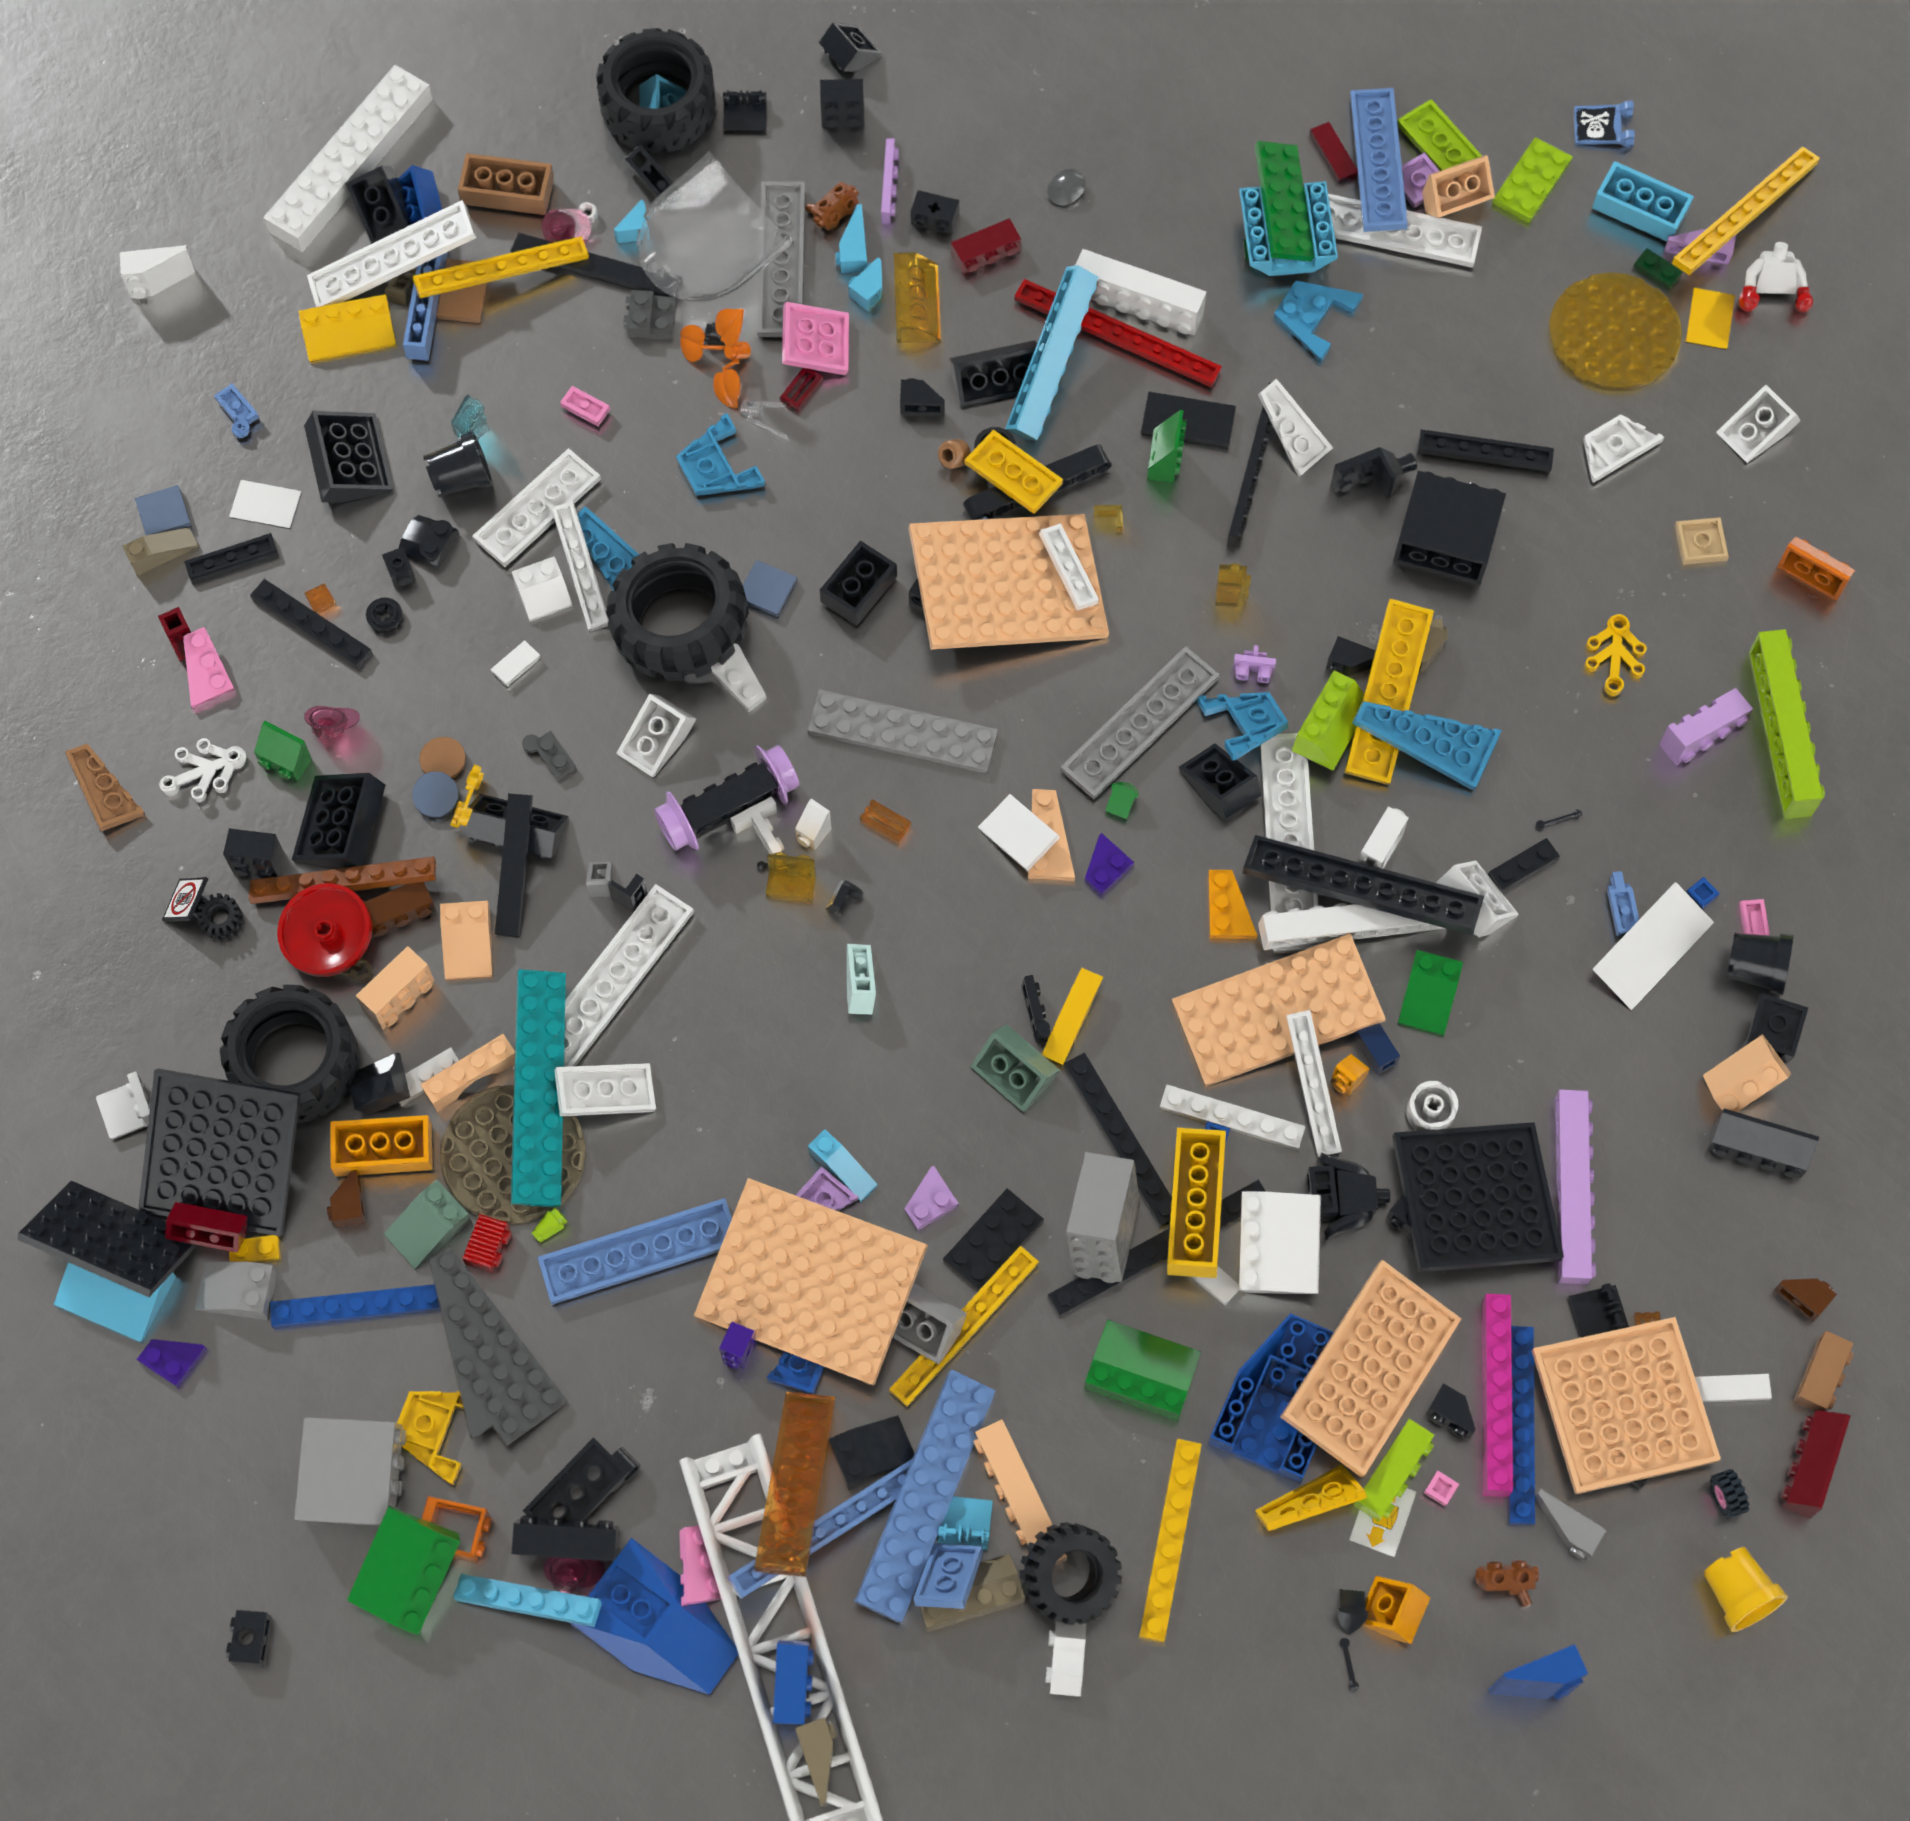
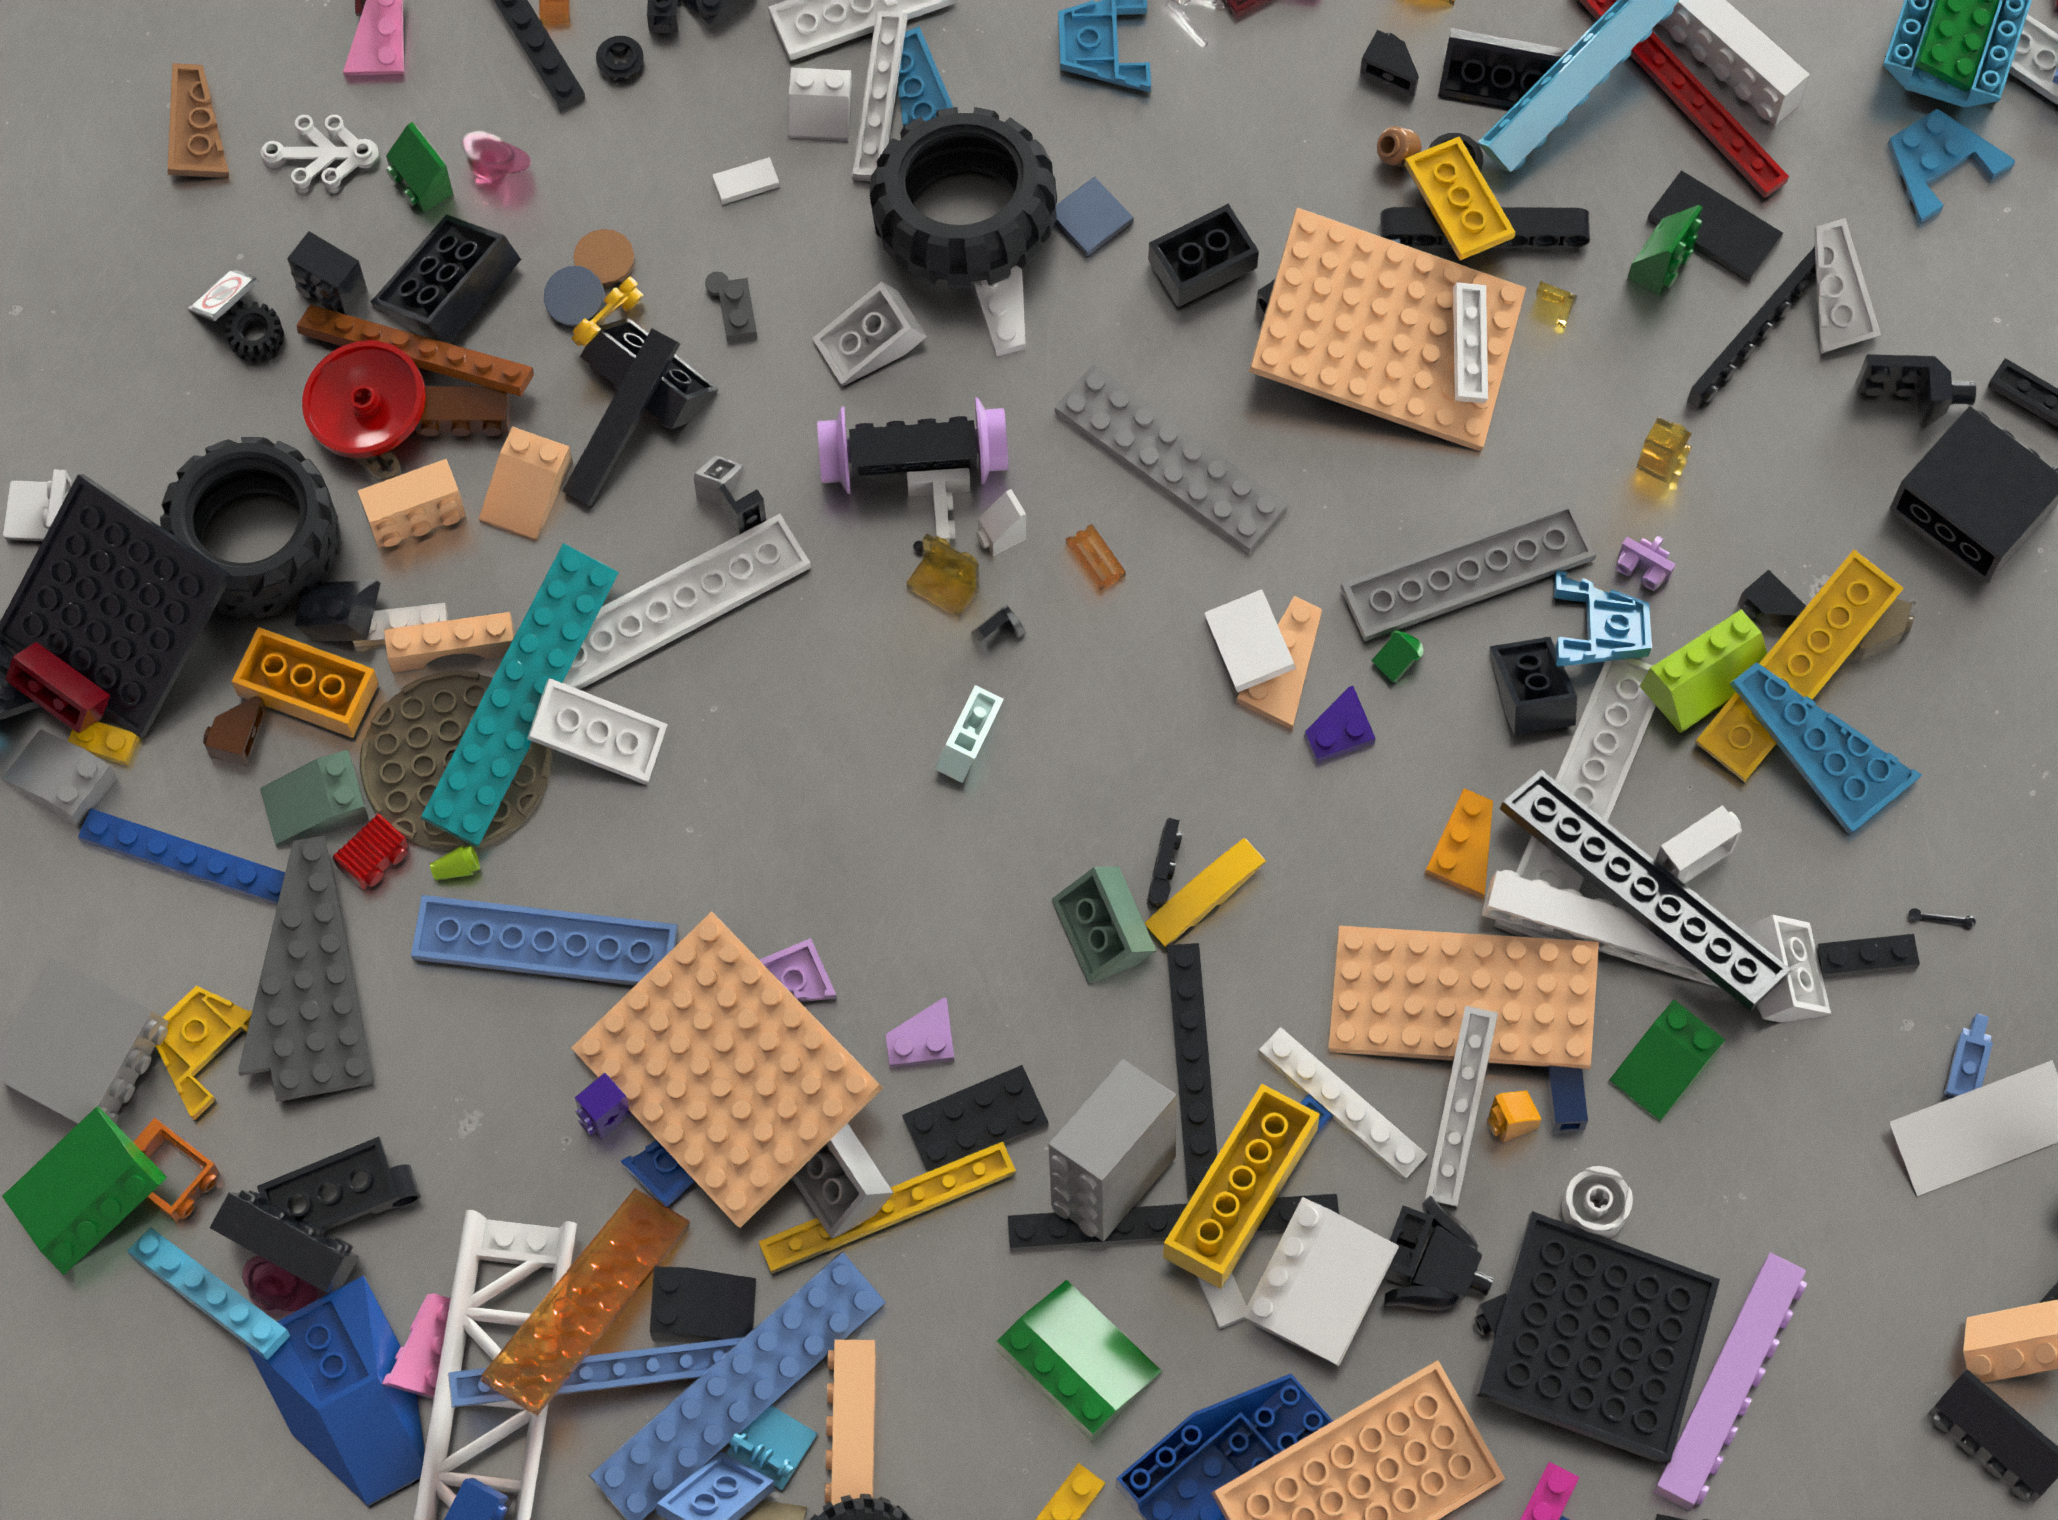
camera: 25 degrees right, 0 degrees up
medium azure slope [808,1129,878,1202] -> none

